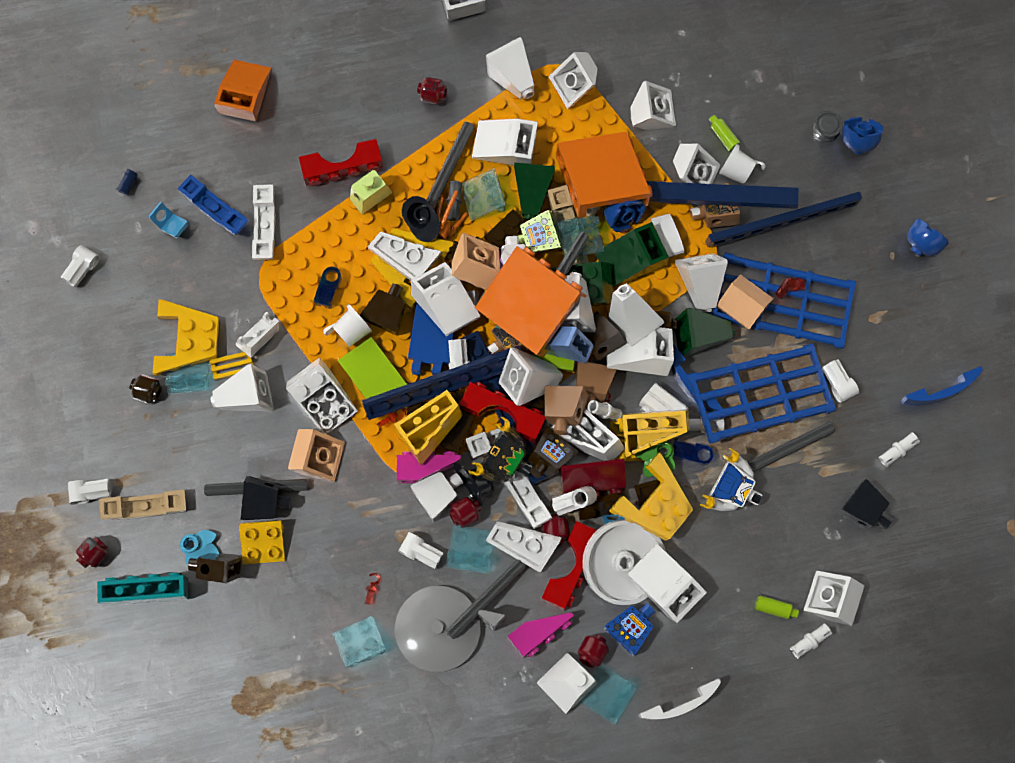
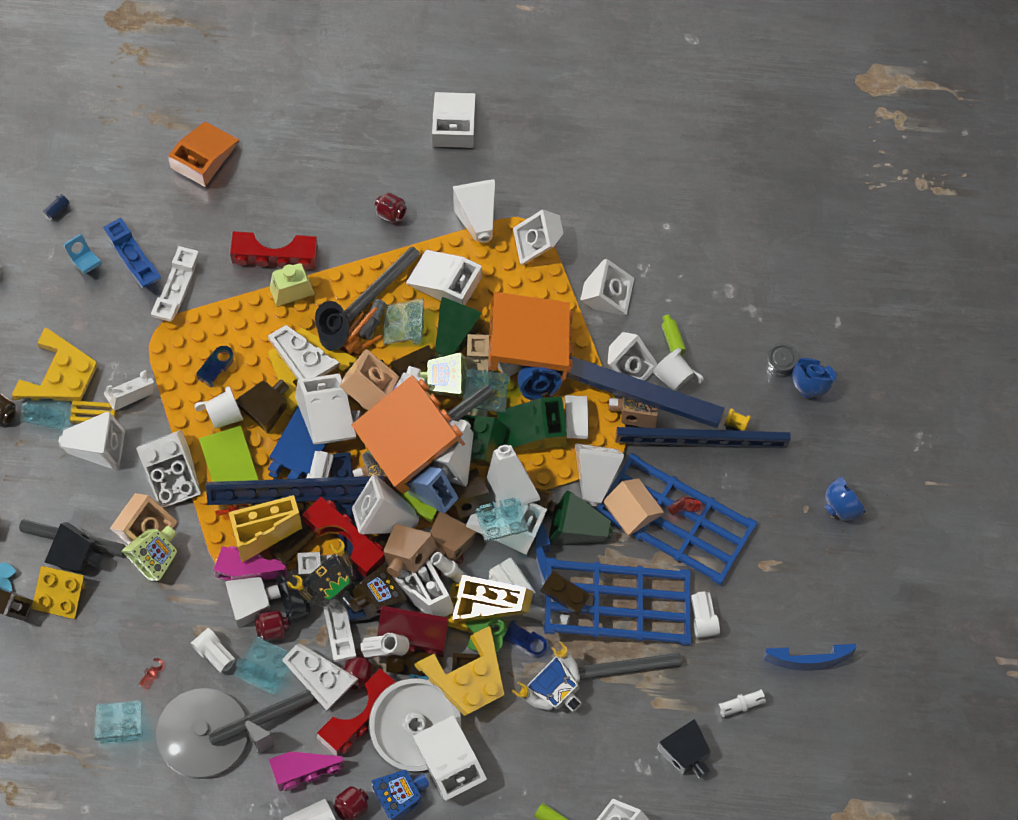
camera: 15 degrees right, 10 degrees down
none -> yellowish green torso [122,526,177,581]
none -> clear light blue hinge [476,497,529,542]
none -> dark brown plate [540,571,590,616]
none -> yellow bush [724,408,751,431]

